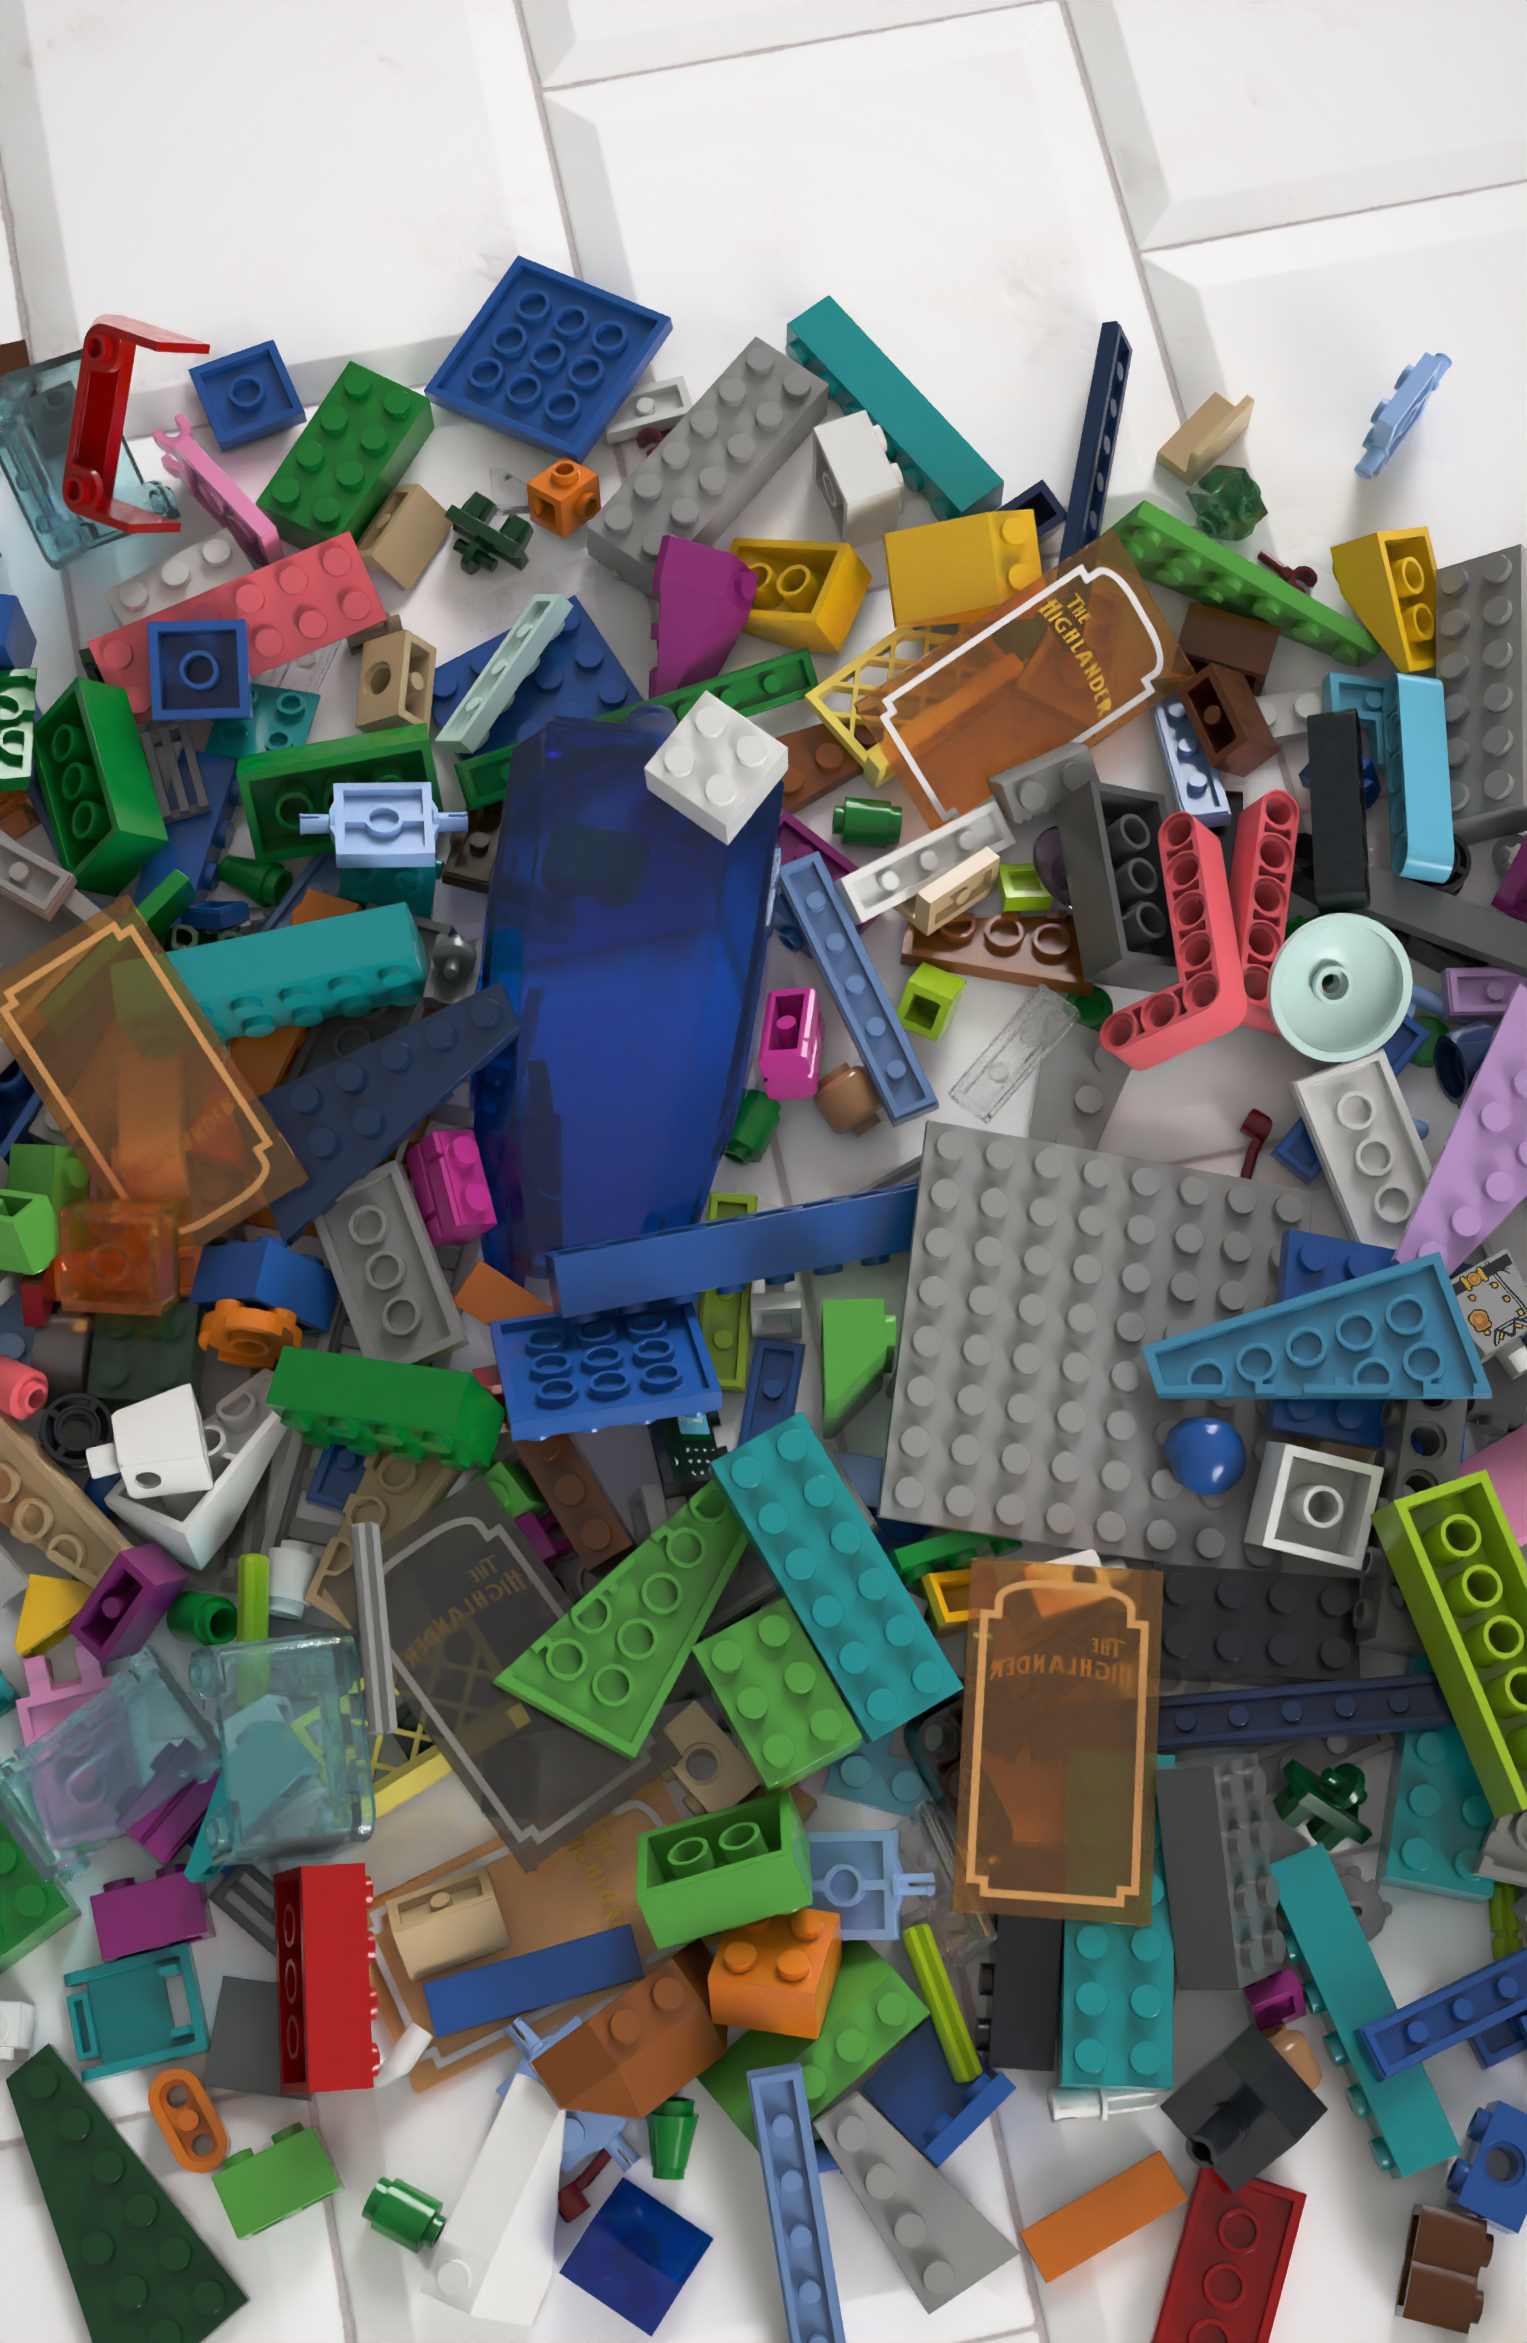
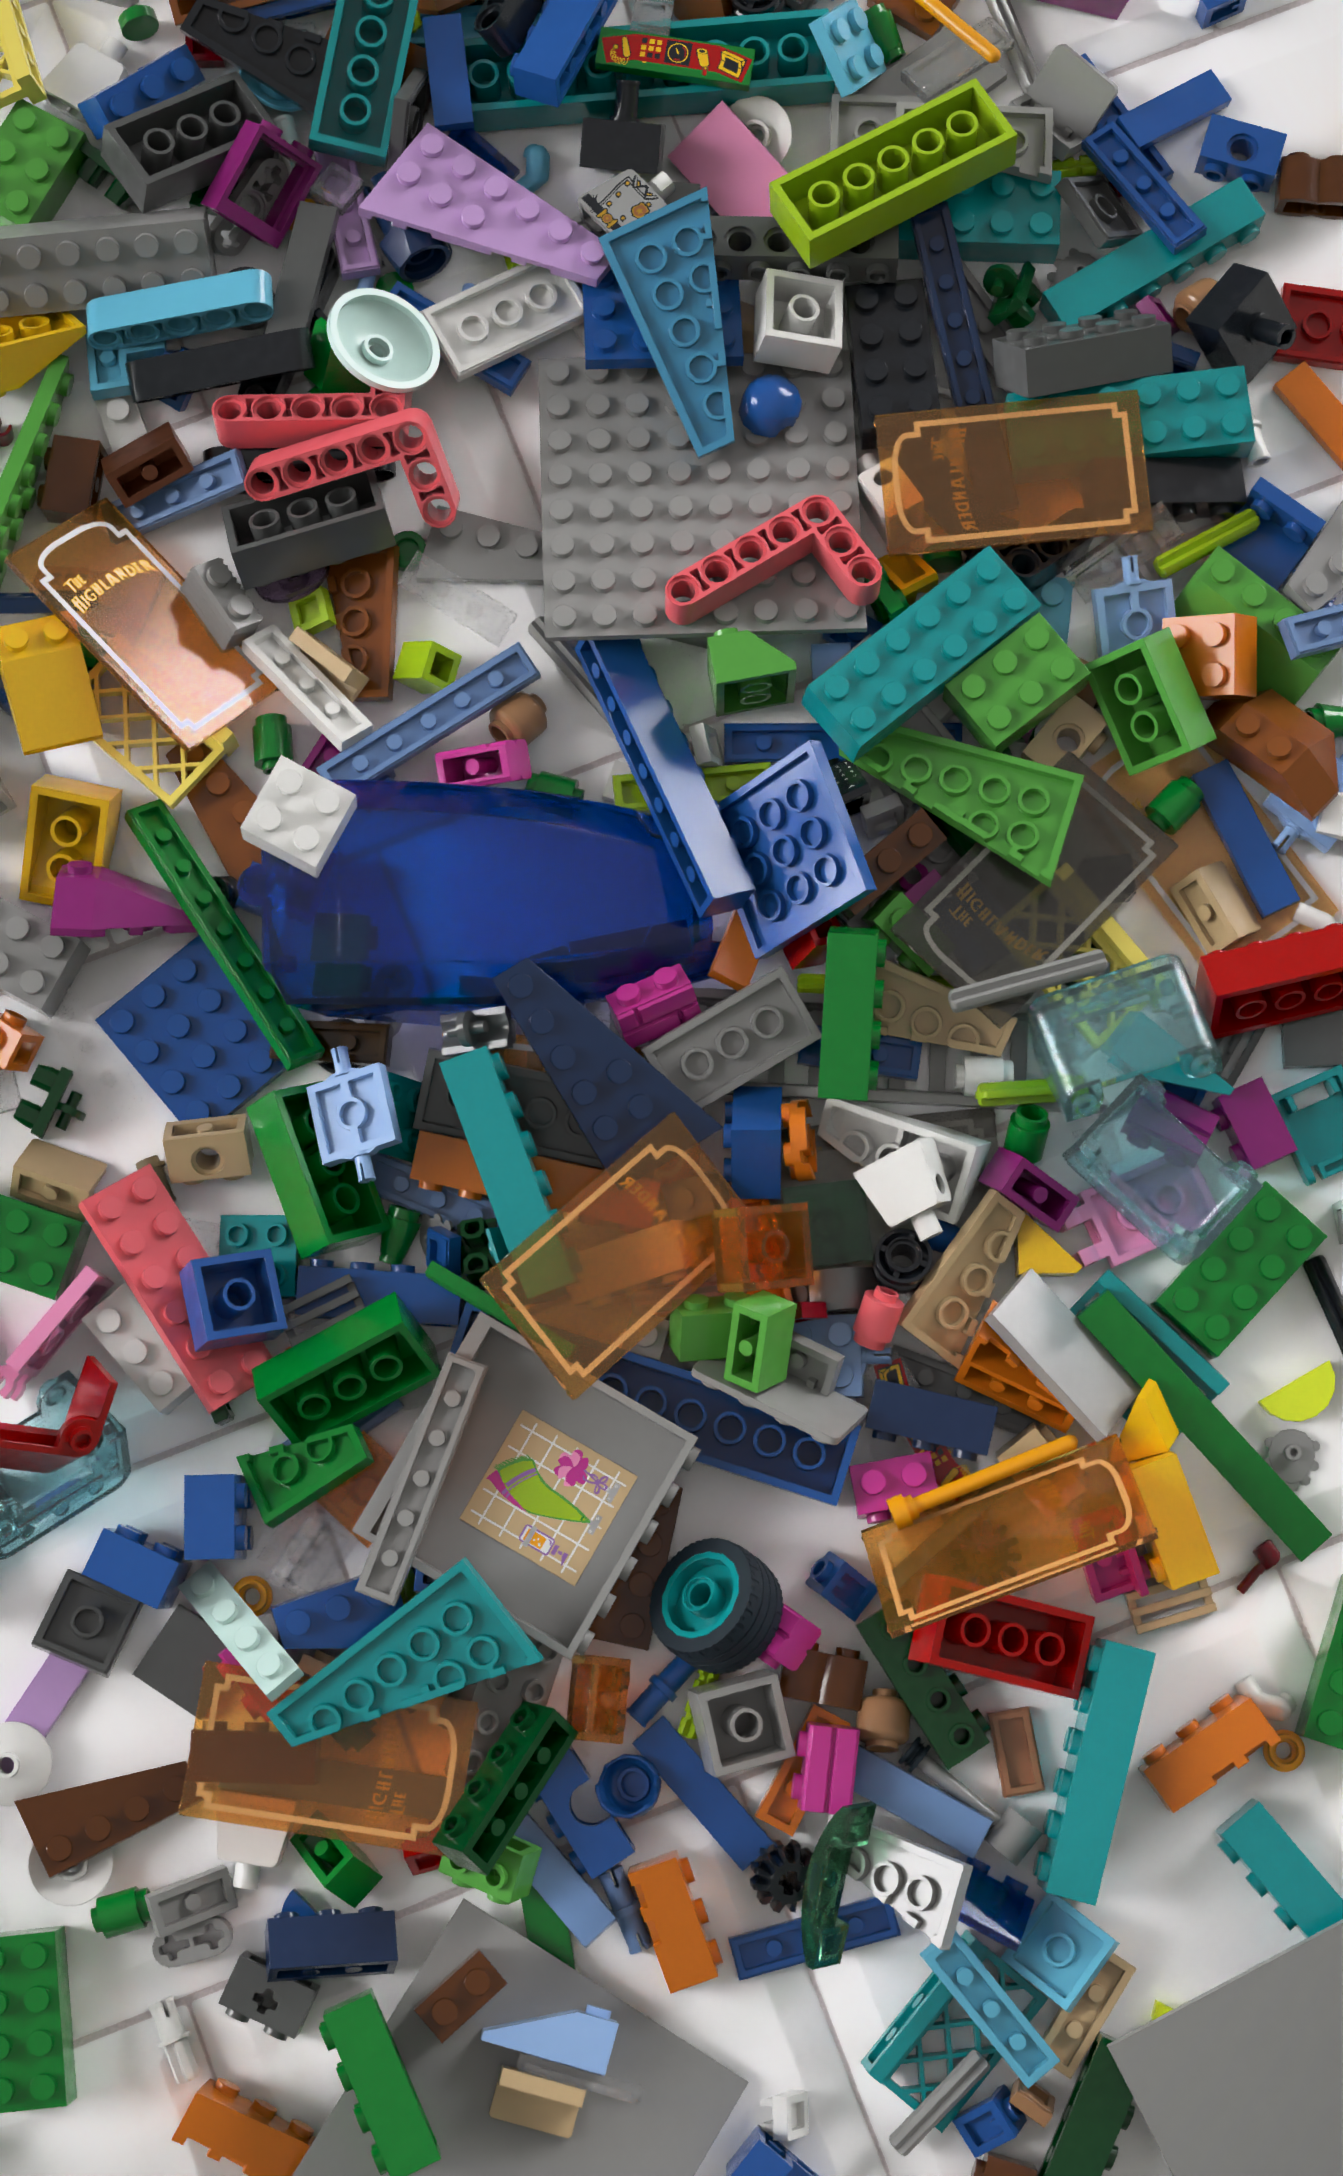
camera: 95 degrees left, 10 degrees up
light aqua plate [434,594,573,754] -> none
dark red hand [1239,1108,1273,1179] -> none
none -> coral beam [665,495,882,625]
none -> dark grey tile [1055,175,1143,249]
none -> green brick [1145,776,1204,835]
none -> blue tile [1168,342,1201,374]

